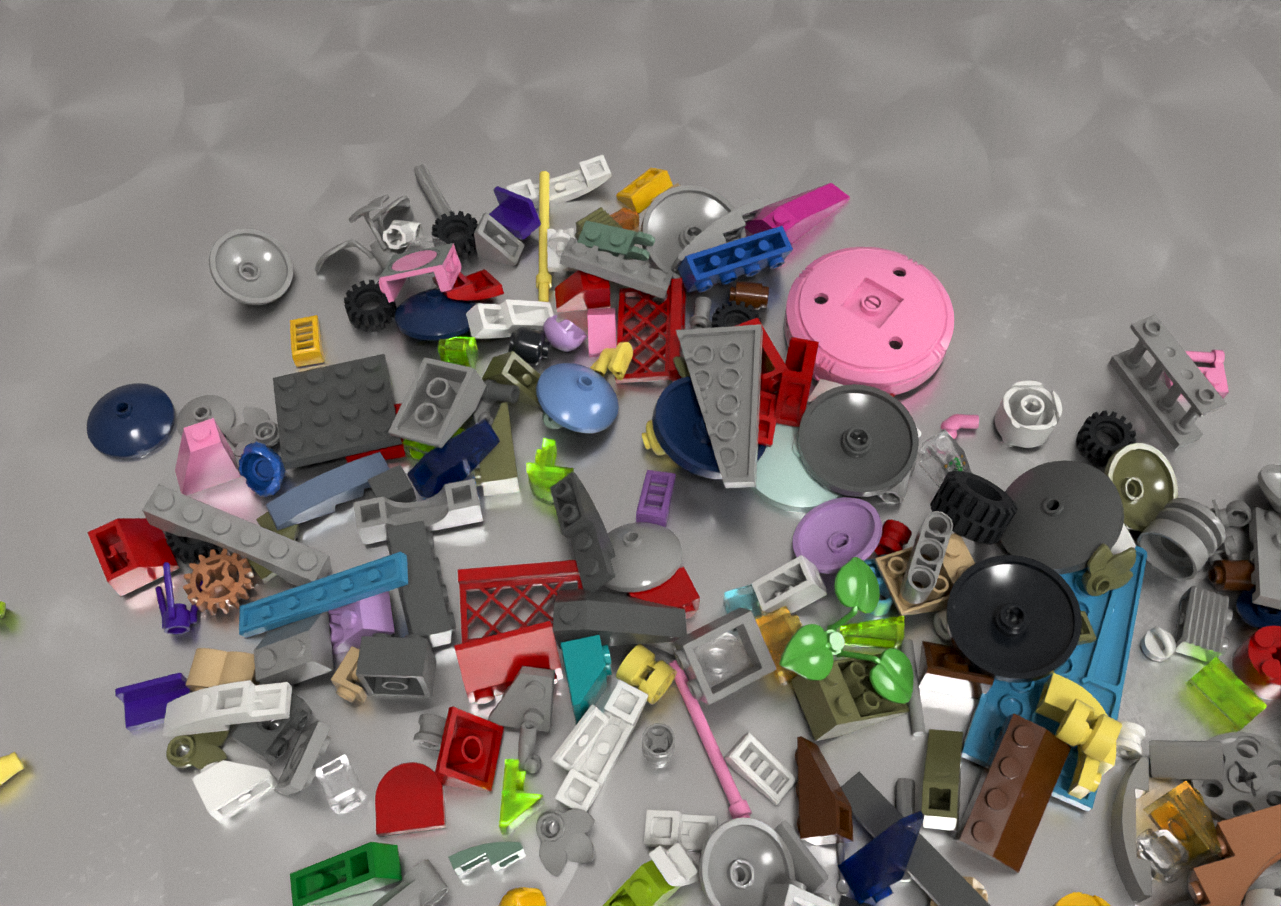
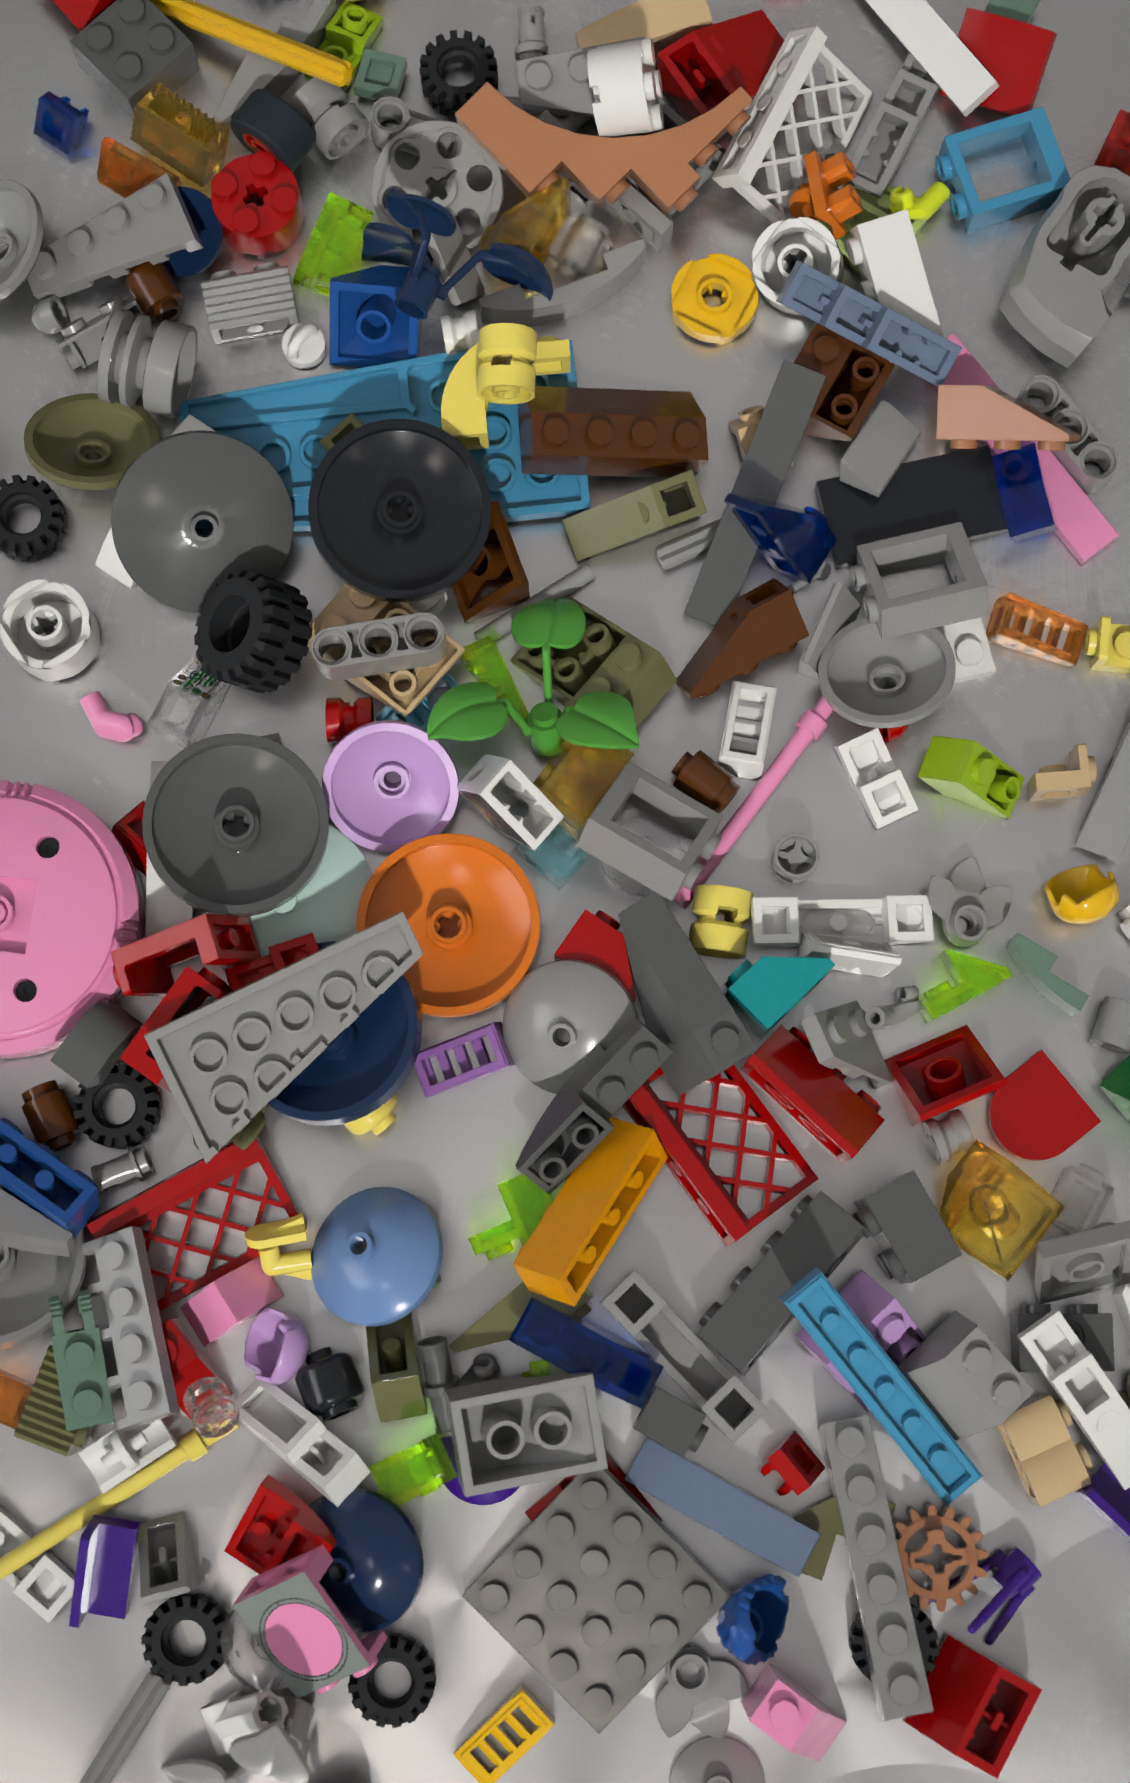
camera: 120 degrees left, 20 degrees up
tan bracket [331,646,367,703] -> none
white slope [649,842,700,886] -> none
olive plate [1082,543,1136,596] -> none
none -> dark grey brick [50,997,143,1088]
none -> clear wheel [183,1377,240,1438]
none -> blue slope [329,265,423,367]
none -> orange dish [356,833,541,1018]
none -> dark blue plant [361,188,553,319]
none -> light orange brick [513,1117,668,1307]
none -> reddish brown brick [671,750,740,814]
none -> red tile [761,1431,826,1496]
none -> clear yellow slope [939,1139,1065,1282]

